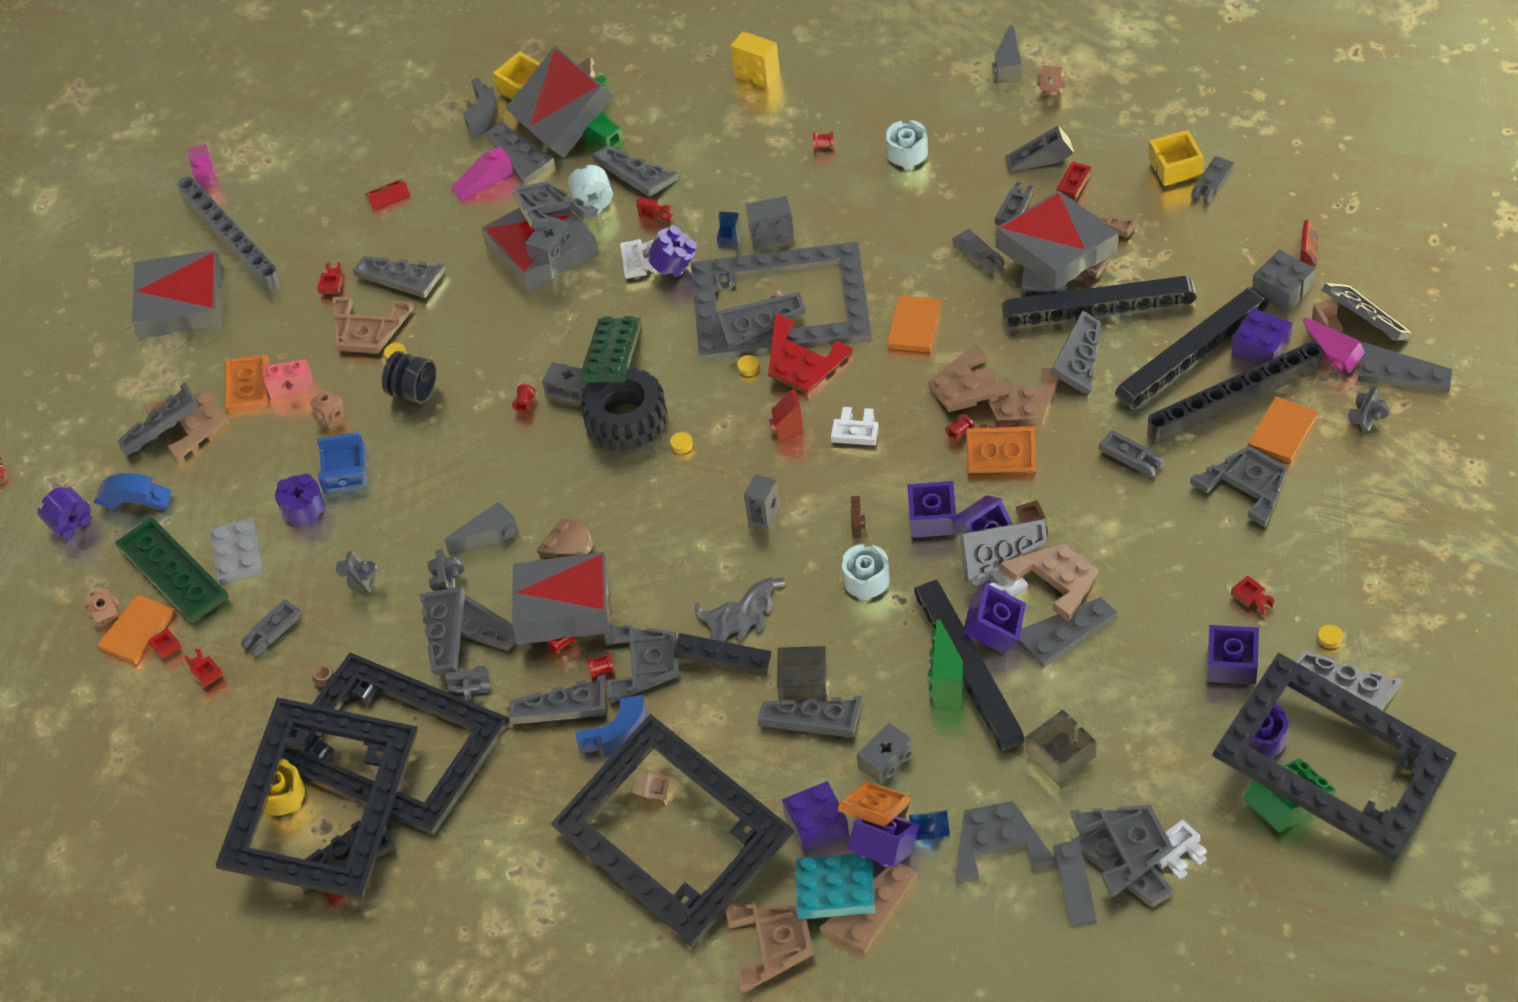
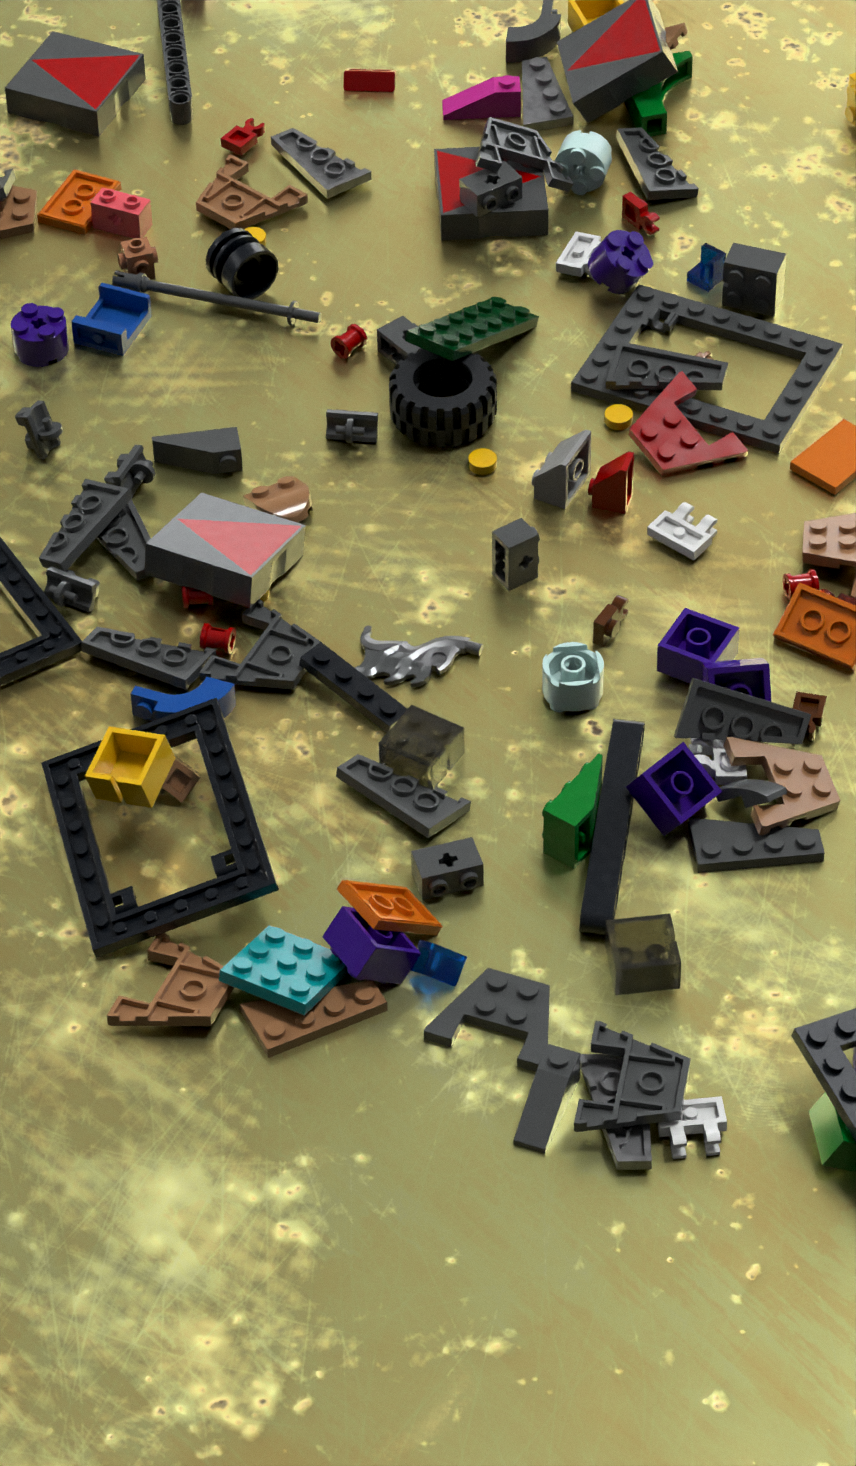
camera: 25 degrees right, 5 degrees down
dark purple brick [782,781,849,854] -> none
none -> yellow piece [85,726,175,808]
none -> dark grey bar [112,270,322,325]
none -> dark grey hips [326,409,378,443]
none -> light grey slope [532,430,591,509]
none -> dark grey slope [716,779,787,808]

